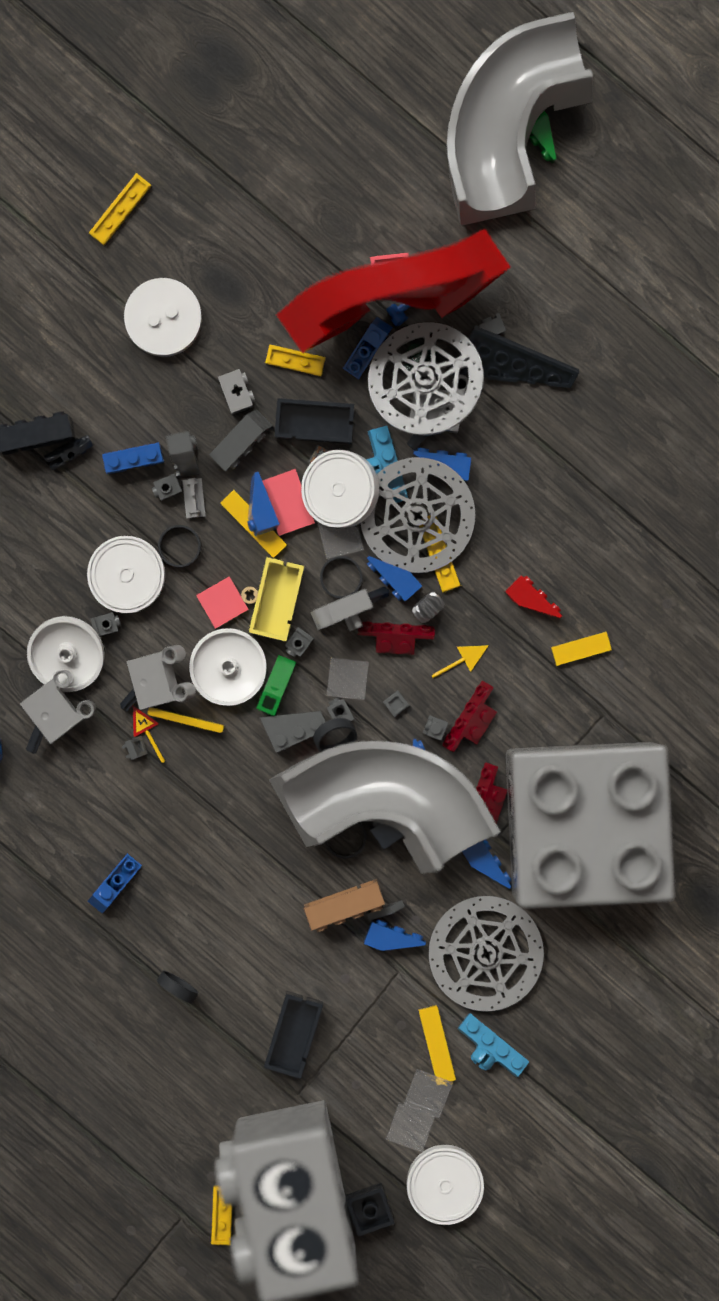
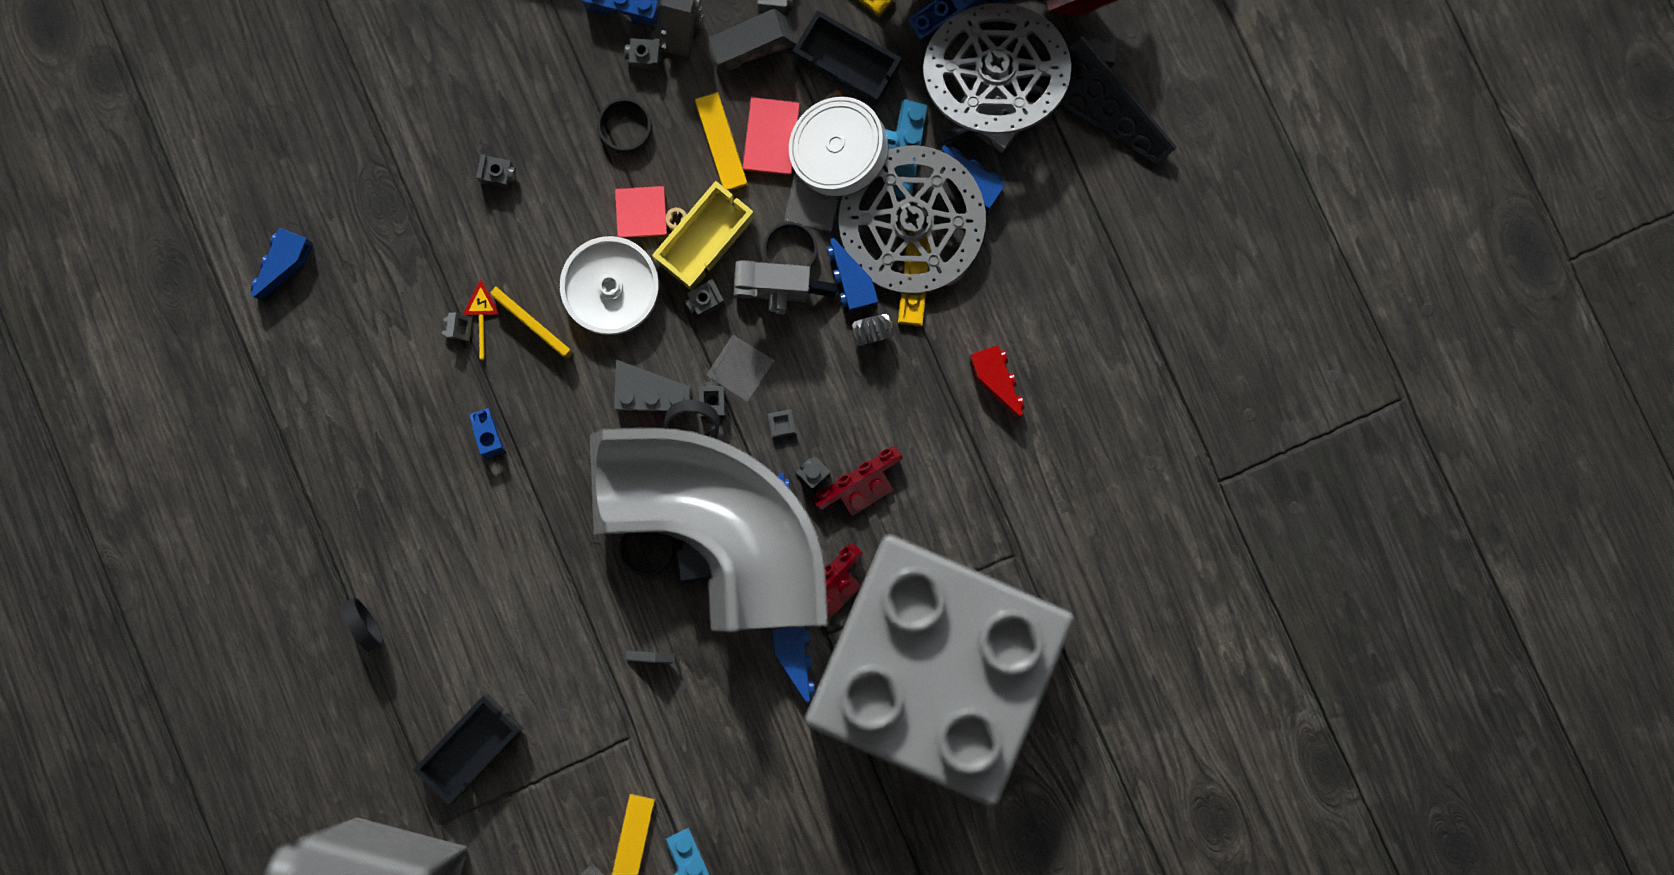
camera: 20 degrees right, 5 degrees down
light grey piece [20,670,96,754] -> none
white dish [27,616,105,692] -> none
white brick [87,536,165,613] -> none
blue slope [87,854,142,913] -> none
light grey piece [120,645,196,711] -> none
light grey hinge [182,478,206,518] -> none
blue slope [247,472,280,536] -> none
green slope [256,655,296,716] -> none
medium nougat piece [304,879,385,932] -> none
dark red bracket [358,621,435,655] -> none
blue slope [364,919,426,951] -> none
light grey piece [429,896,544,1011] -> none
yellow piece [432,645,489,678] -> none
yellow tile [551,632,612,666] -> none
none -> blue leg [470,408,506,459]

